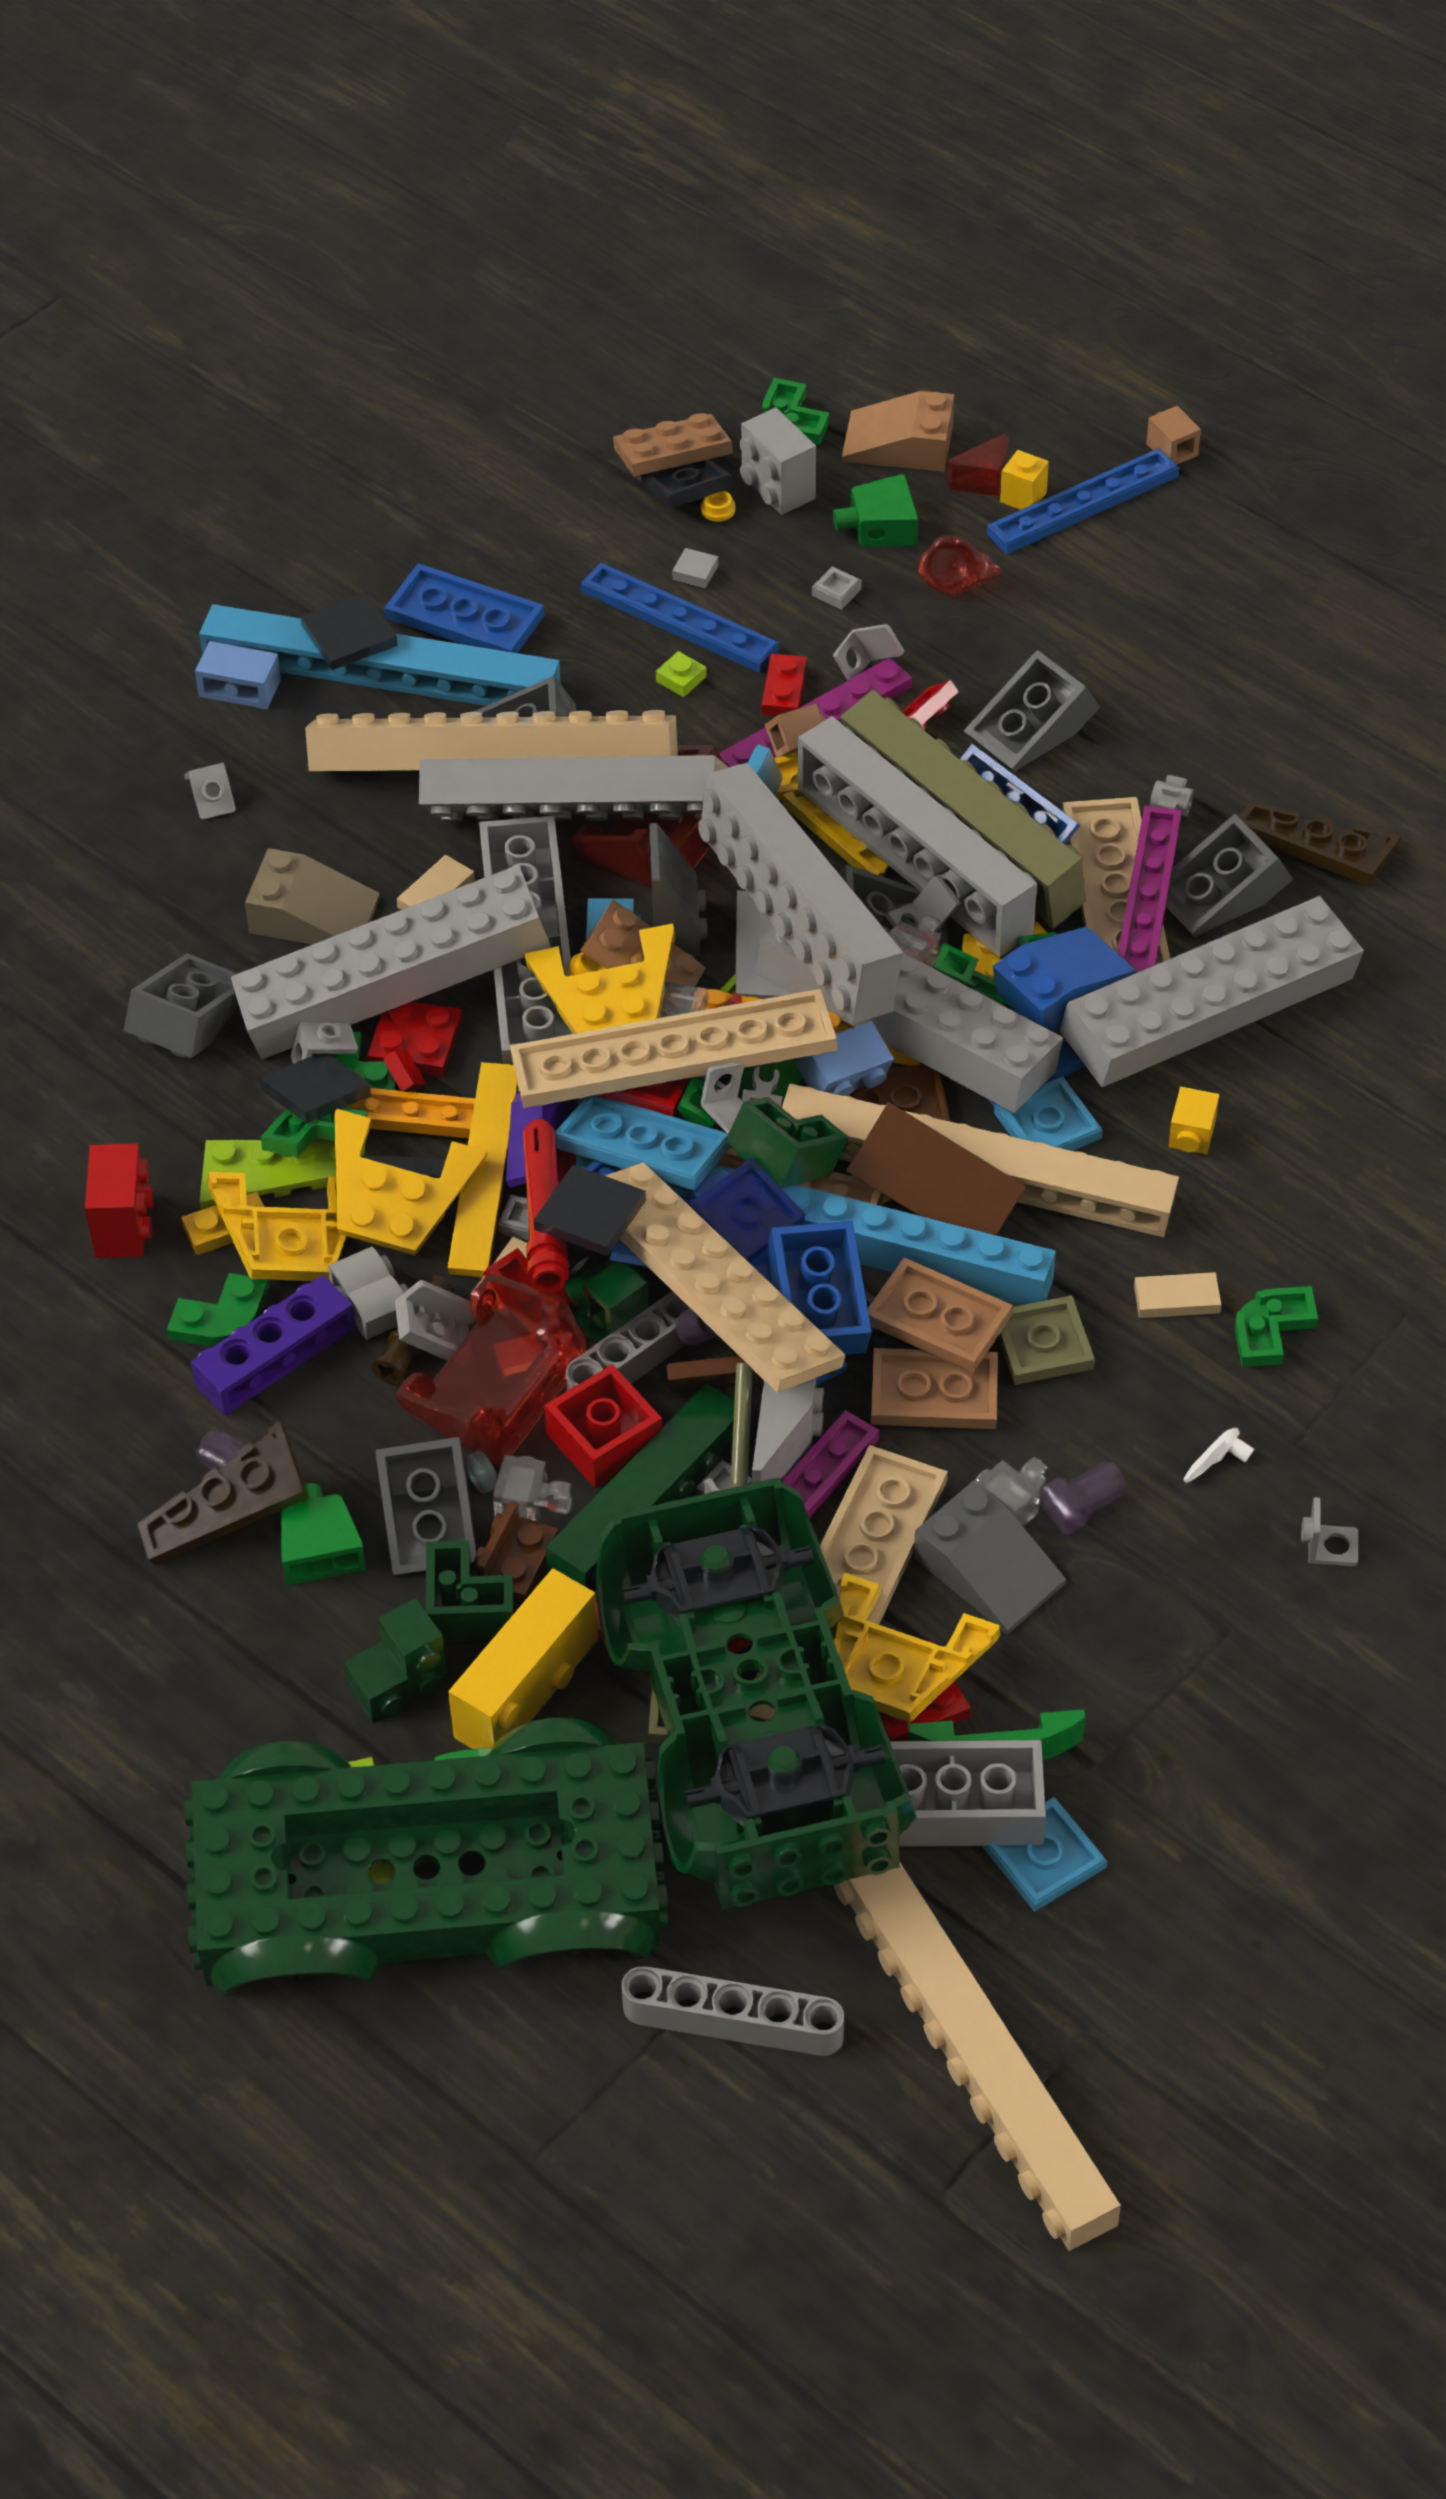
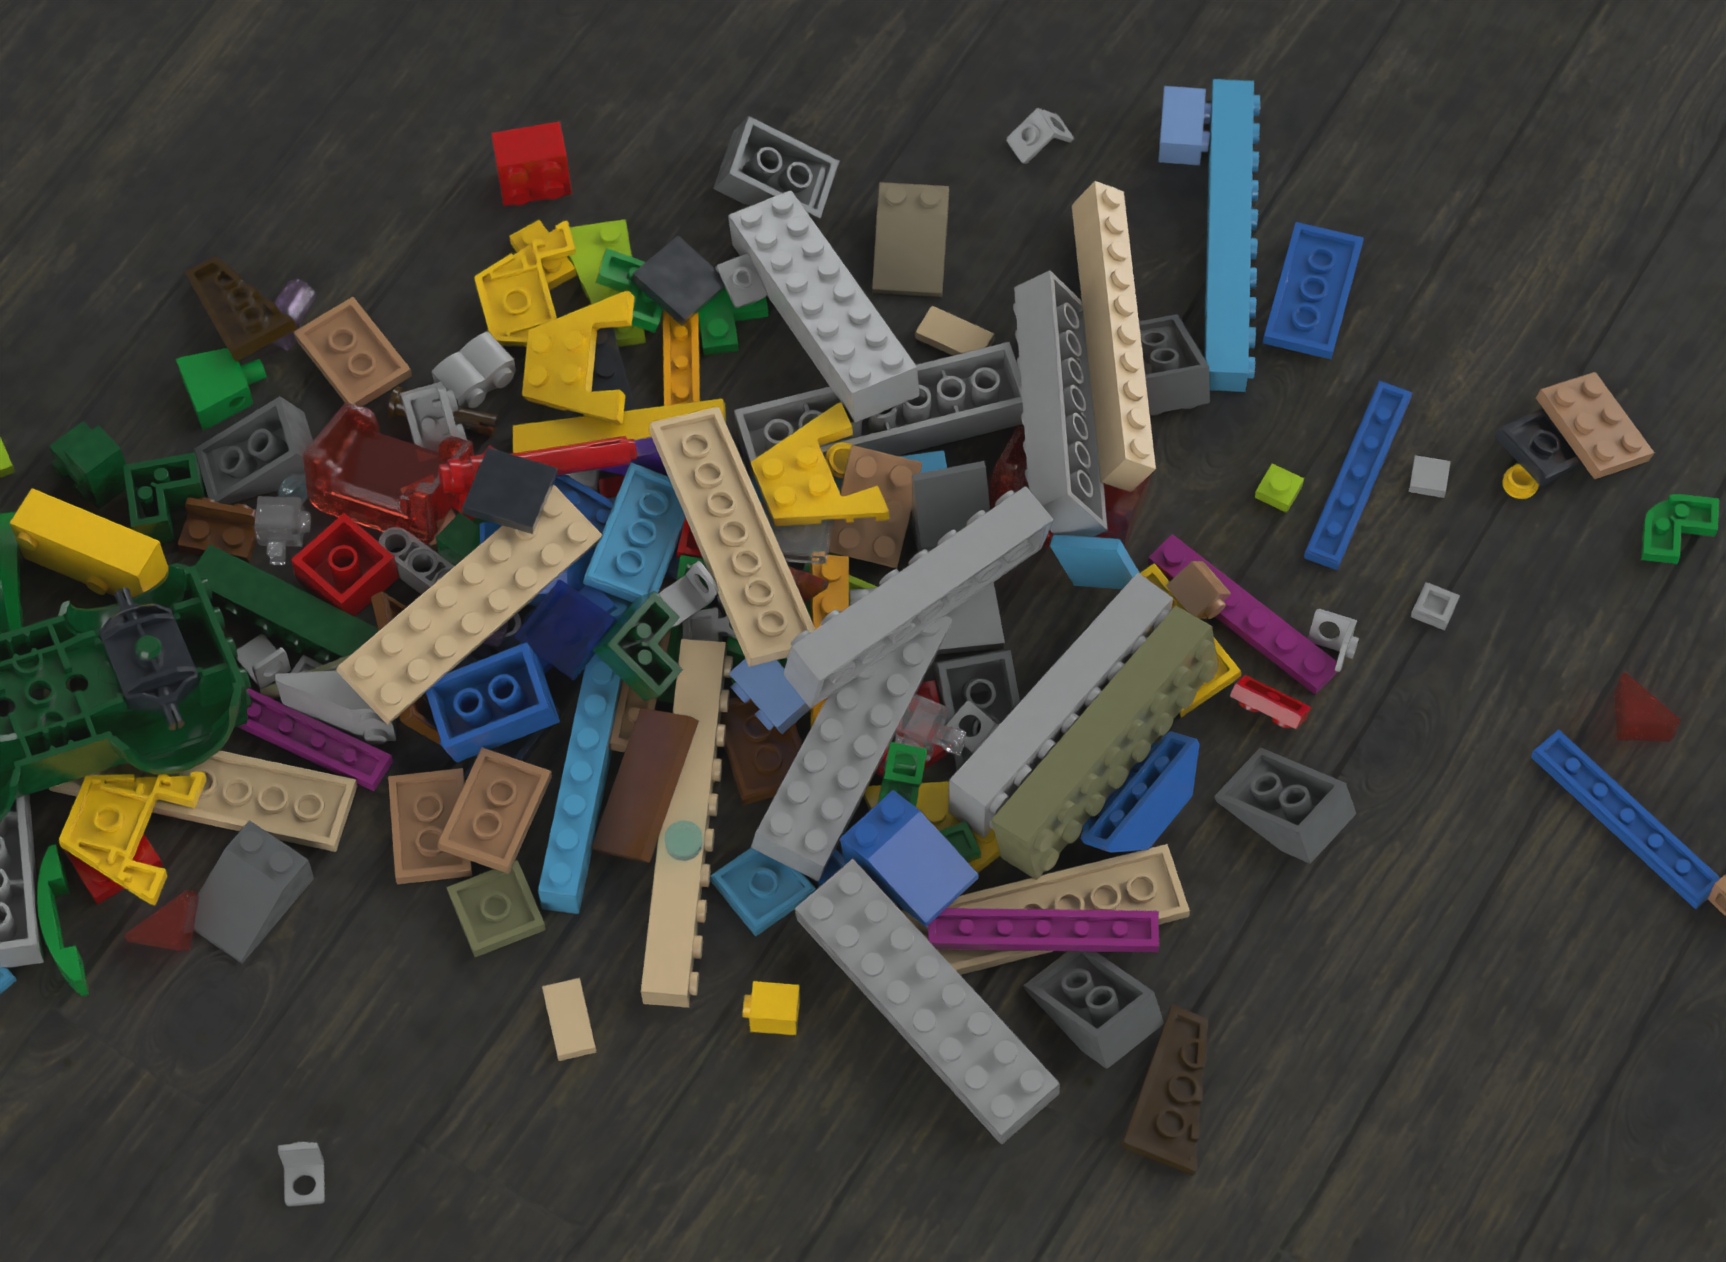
camera: 80 degrees right, 10 degrees up
green plate [167,1273,269,1347] -> none
dark purple brick [191,1275,356,1416] -> none
black tile [300,592,398,670] -> none
red plate [367,1001,463,1077] -> none
red tile [383,1050,427,1091] -> none
light grey brick [740,407,816,515] -> none
red plate [762,654,807,716] -> none
green torso [833,474,918,547] -> none
medium nougat slope [842,391,954,472] -> none
clear red hair [919,535,1000,597] -> none
clear brick [975,1457,1047,1526] -> none
yellow brick [1000,450,1049,510] -> none
clear purple piece [1037,1461,1127,1534] -> none
light grey gear [1150,775,1194,816] -> none
white bar [1184,1428,1254,1483] -> none
green plate [1235,1286,1318,1367] -> none
none -> clear red slope [124,891,199,951]
none -> medium nougat plate [294,297,412,412]
none -> clear light blue tile [664,821,703,861]

